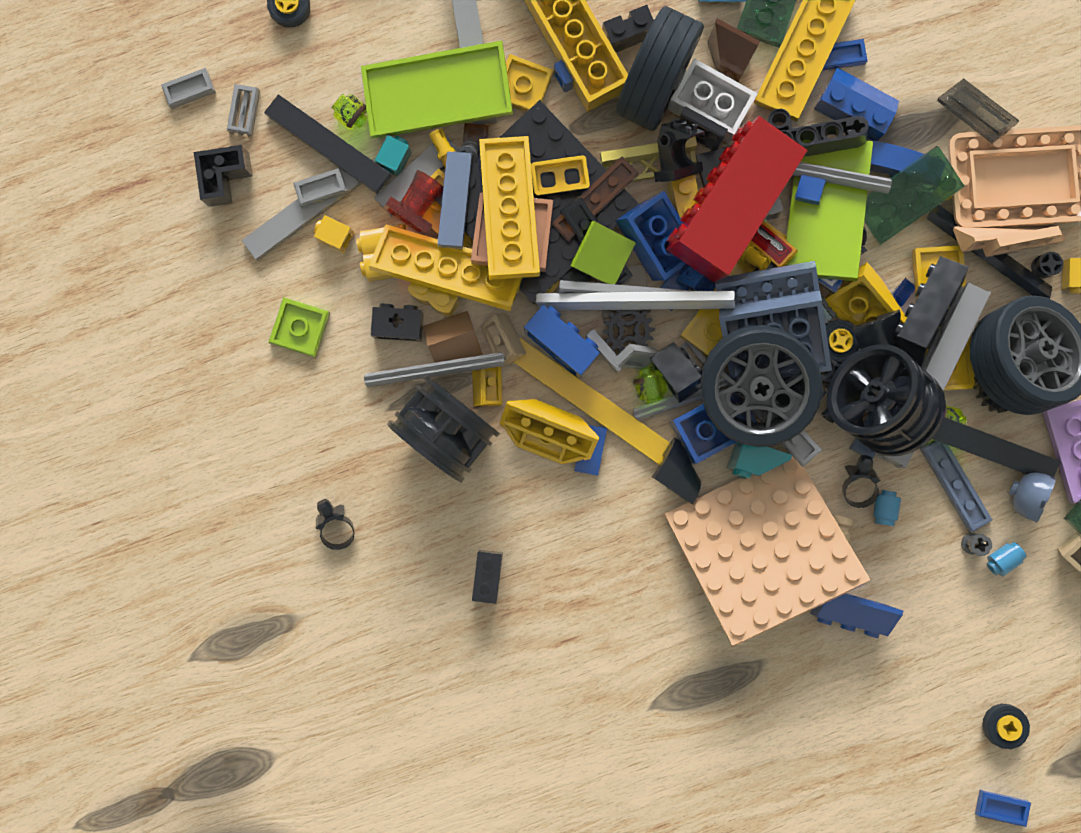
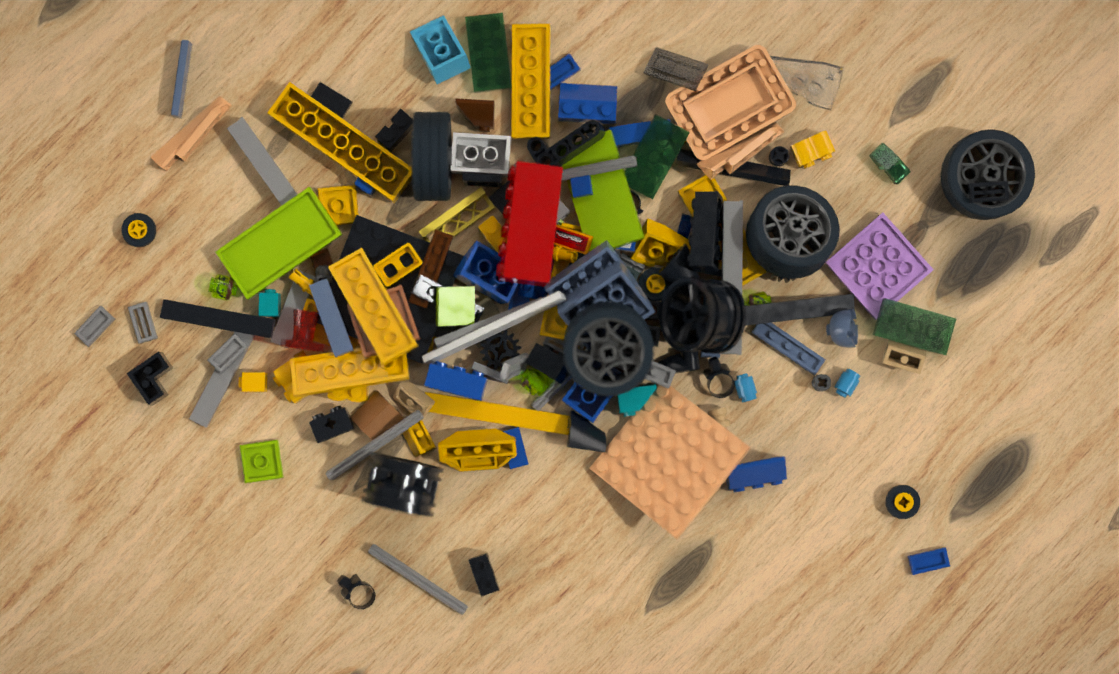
camera: 25 degrees left, 0 degrees up
black tile [654,119,705,182] -> none
none -> light grey axle [368,544,468,615]
none -> black piece [658,352,700,374]

